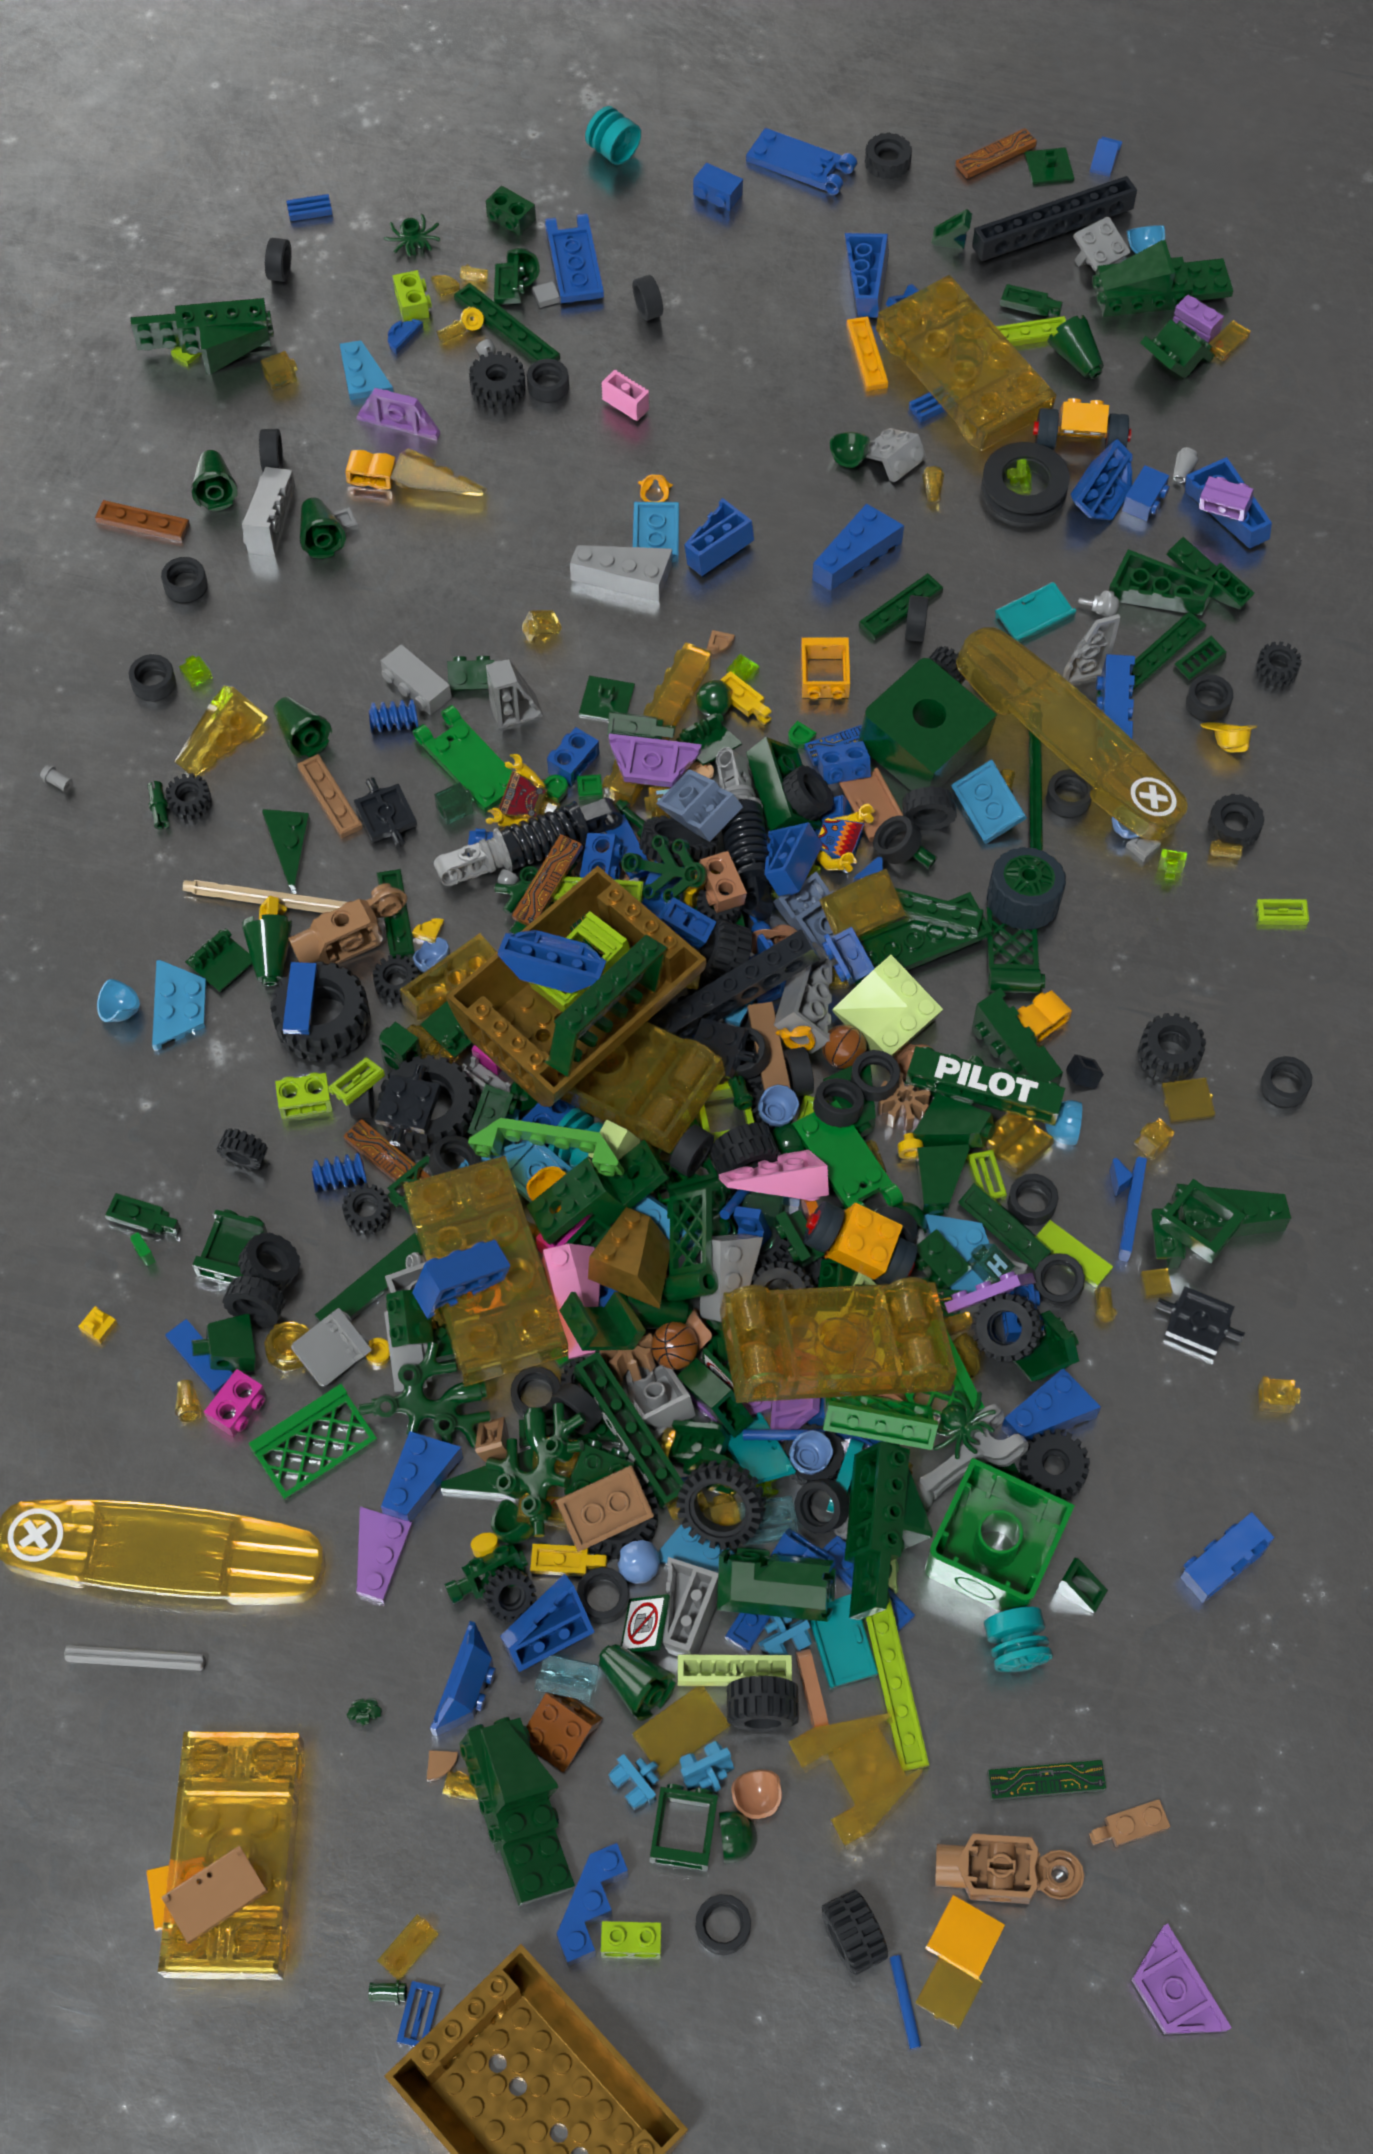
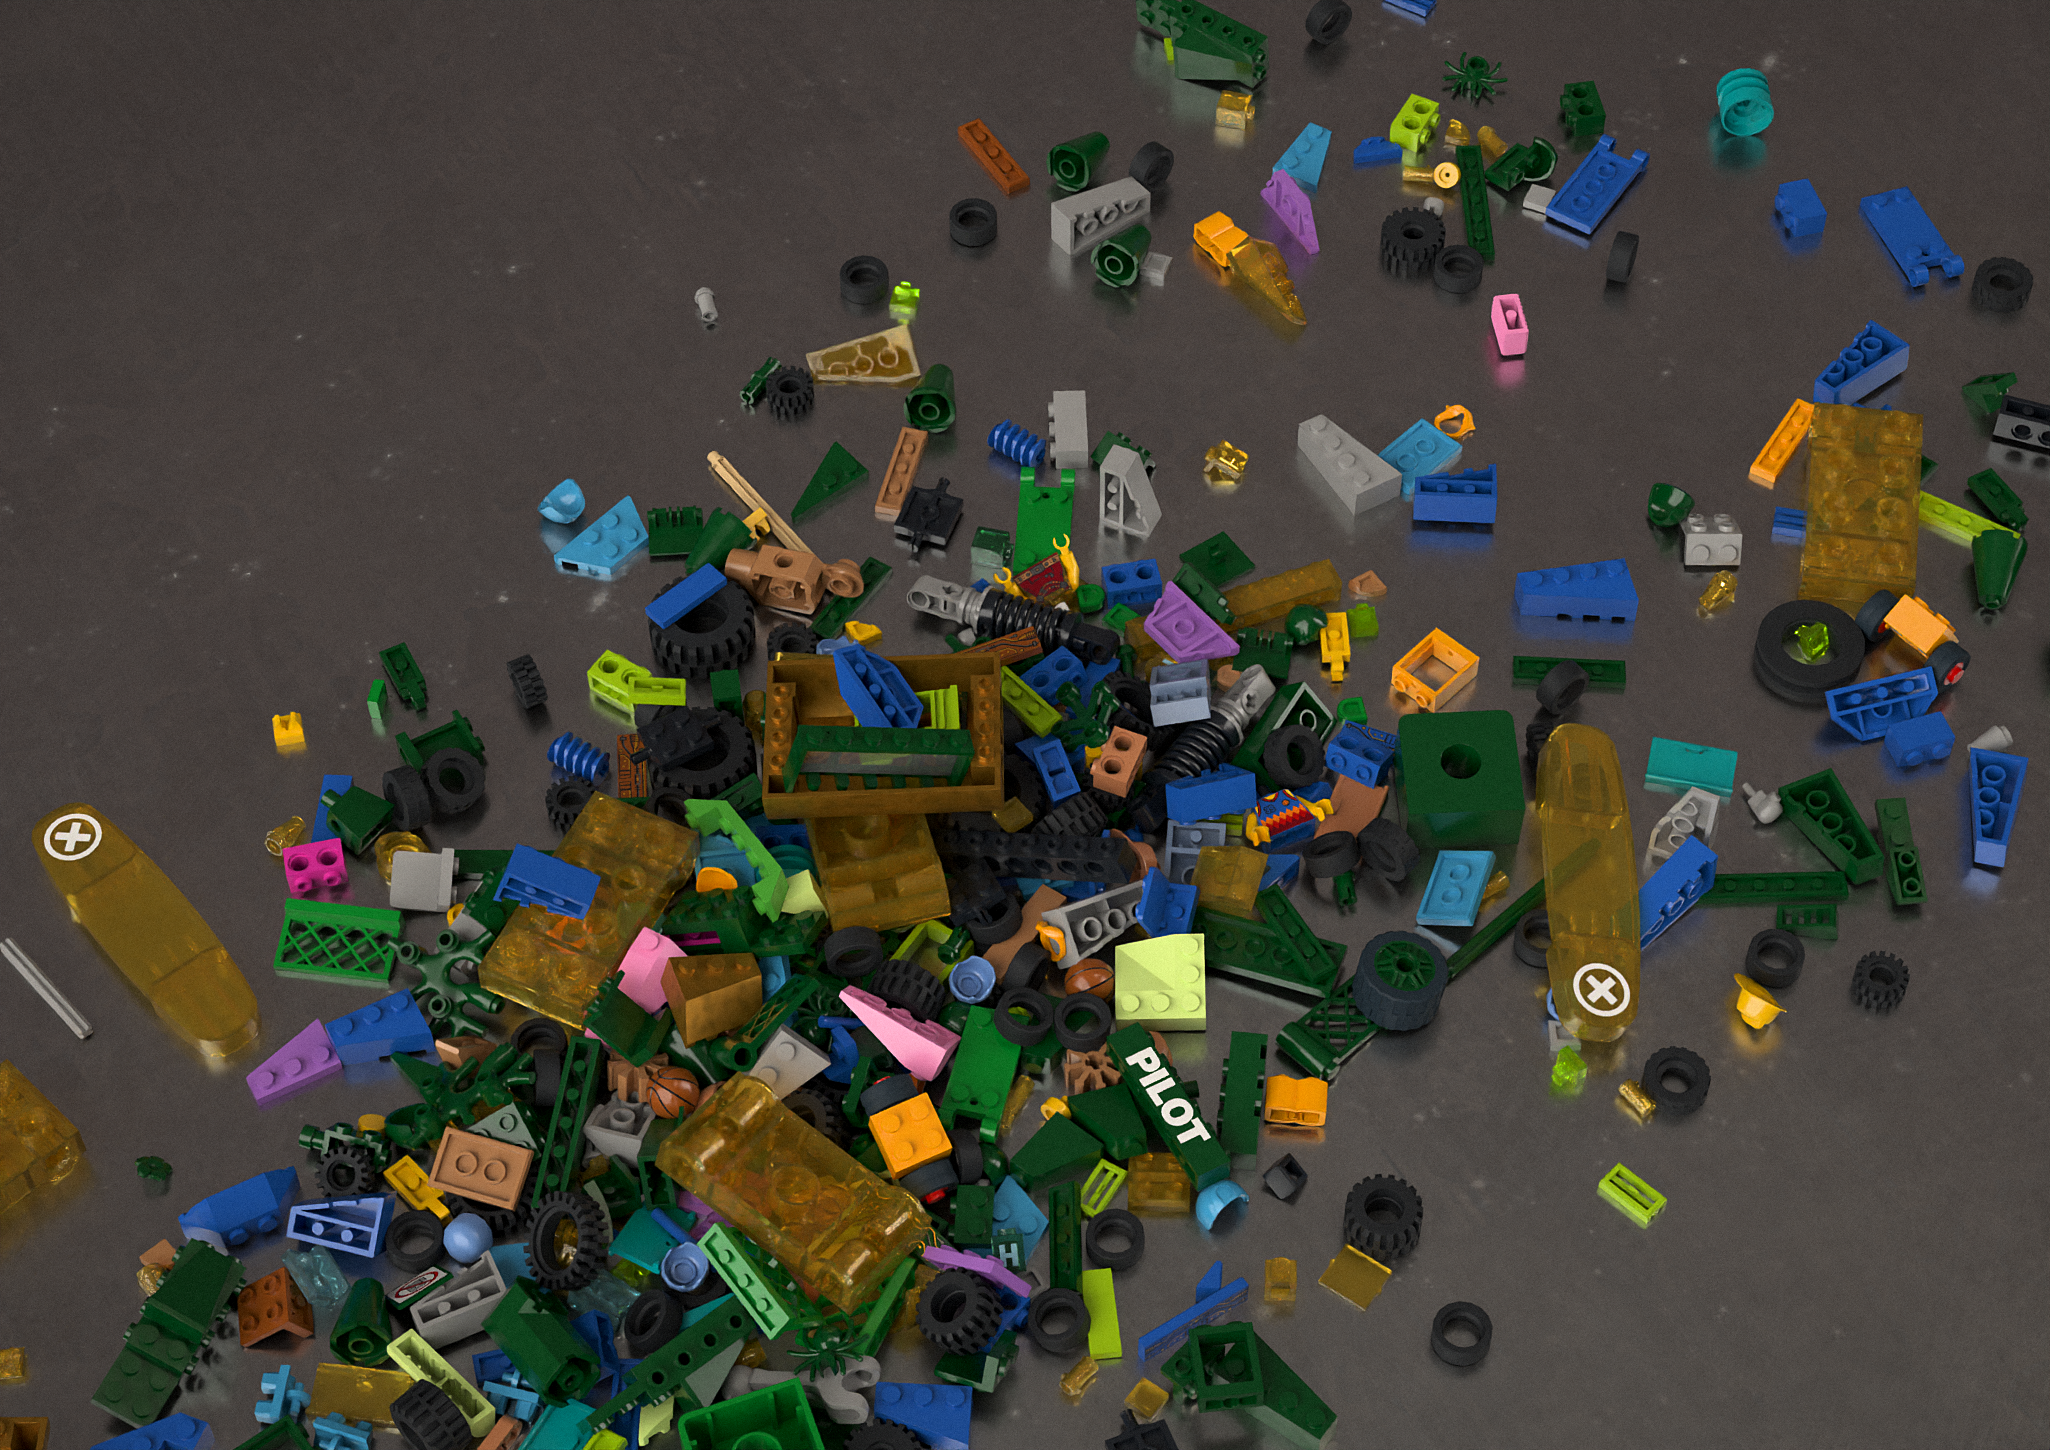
camera: 45 degrees right, 10 degrees down
medium lavender brick [1199,476,1254,522] -> none

